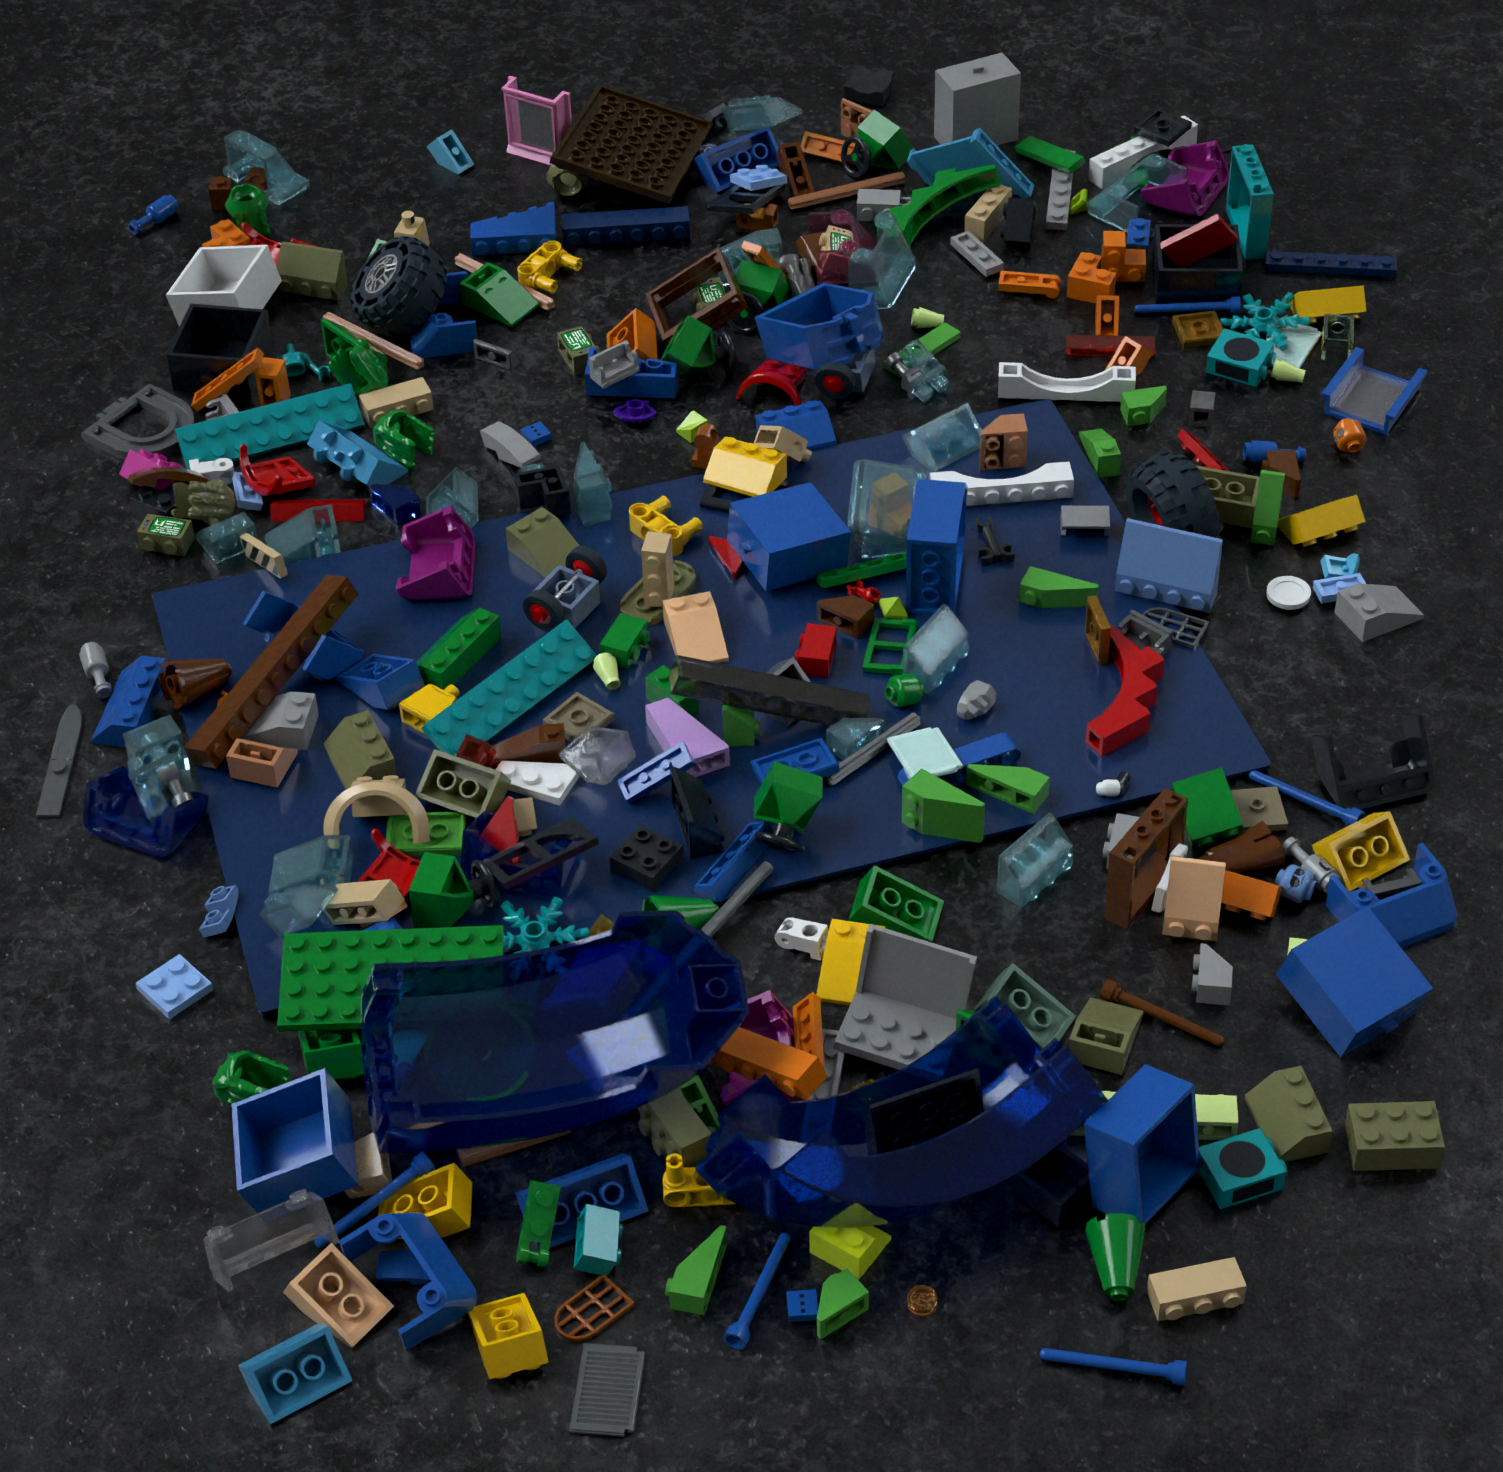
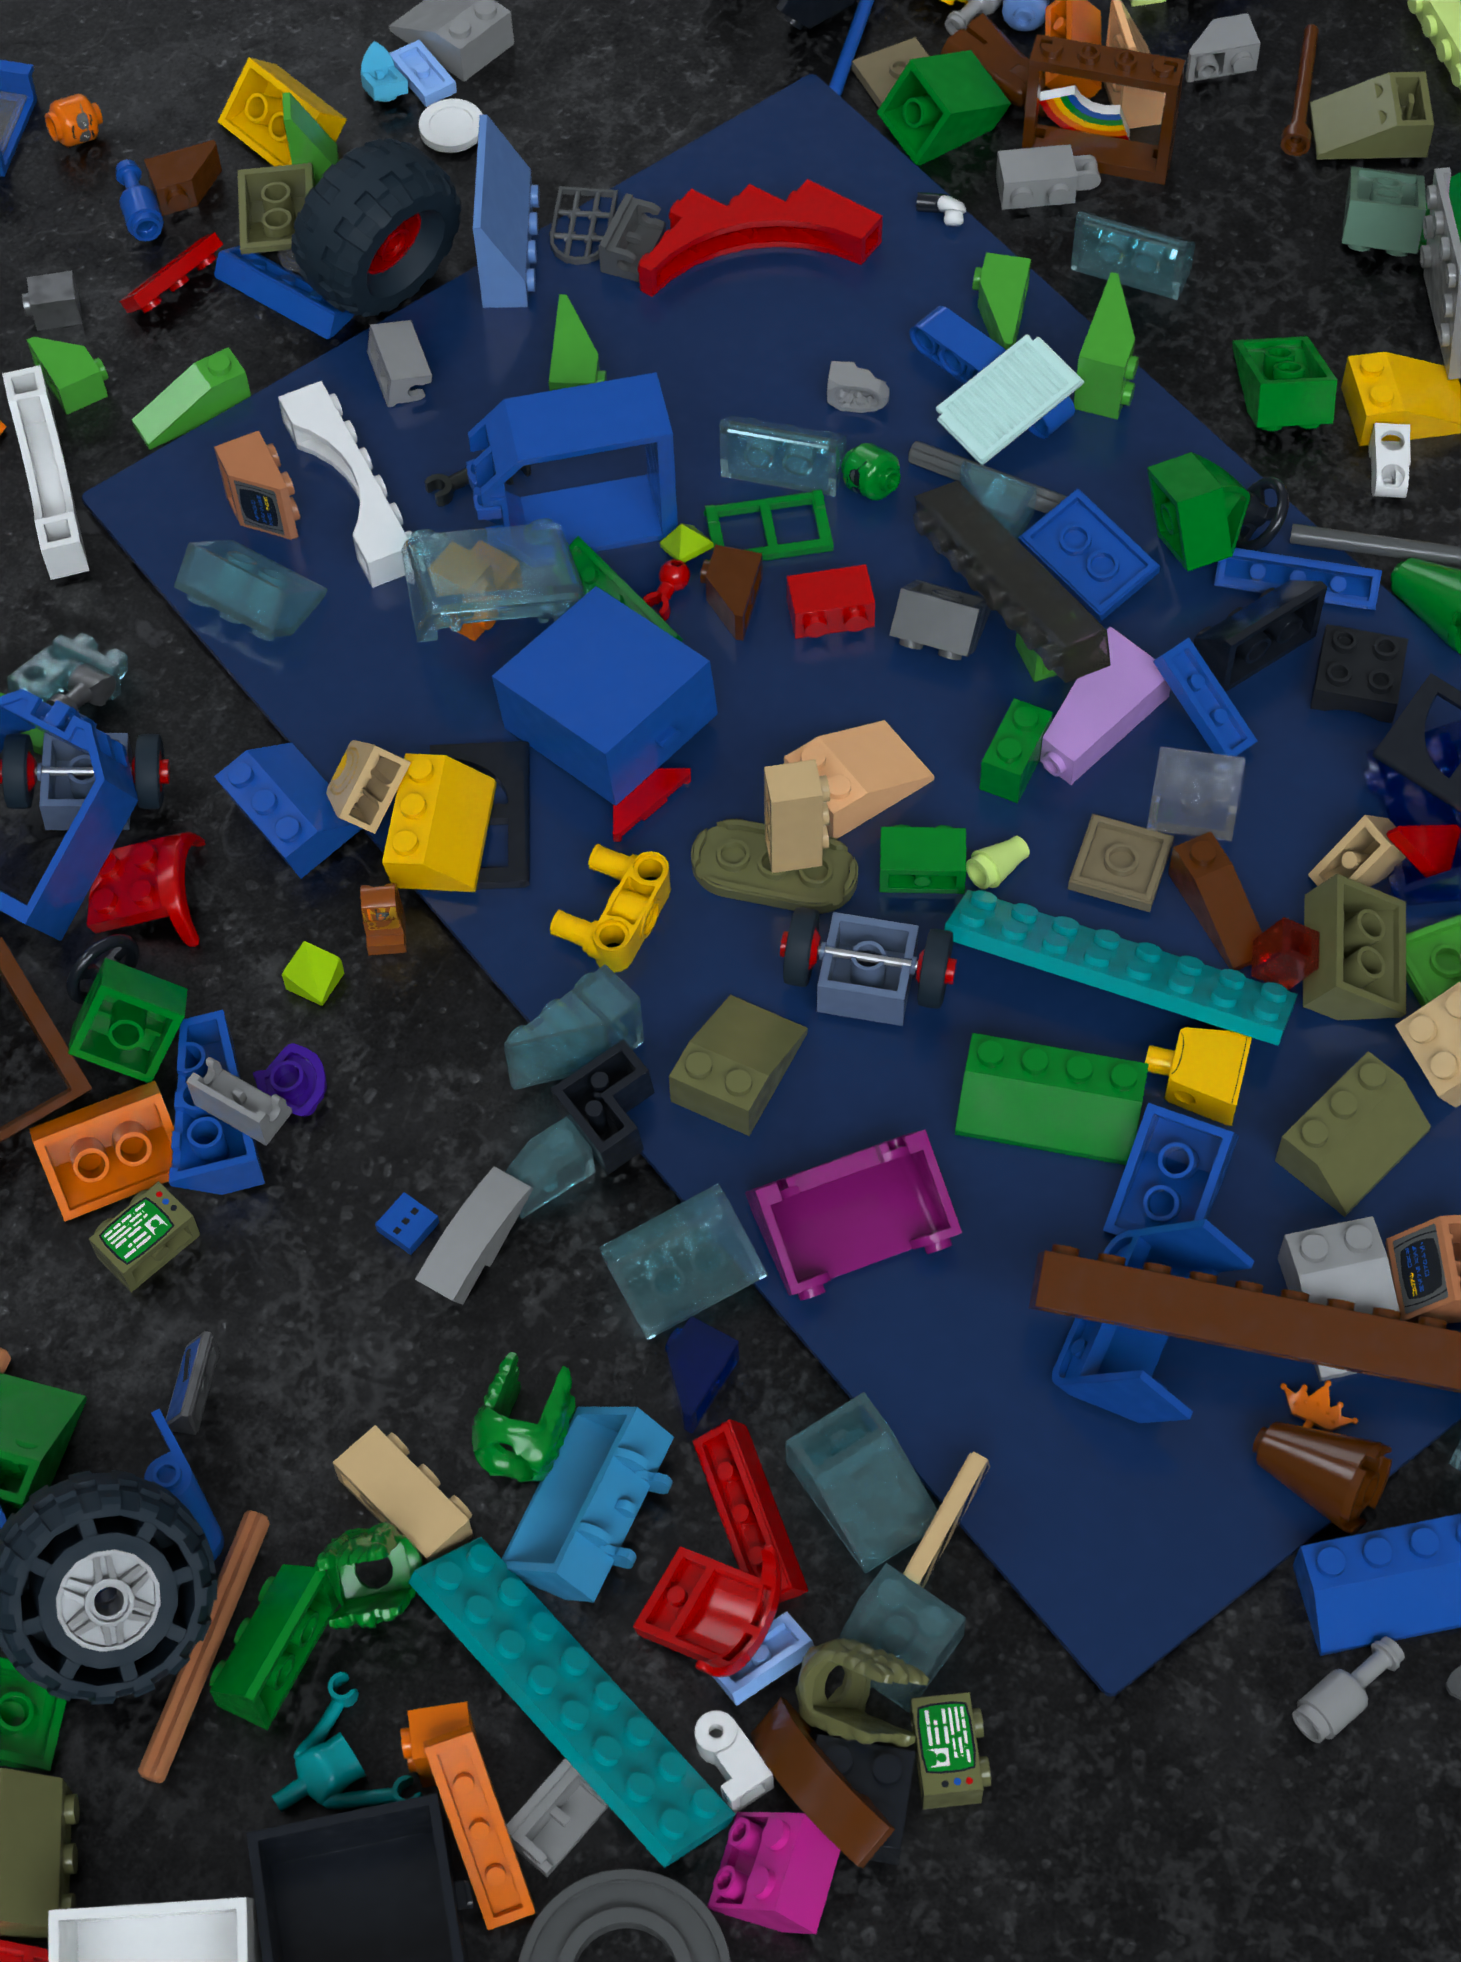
camera: 110 degrees left, 15 degrees up
white wing [496,761,583,806] -> none
pearl gold tile [1085,595,1111,666] -> none

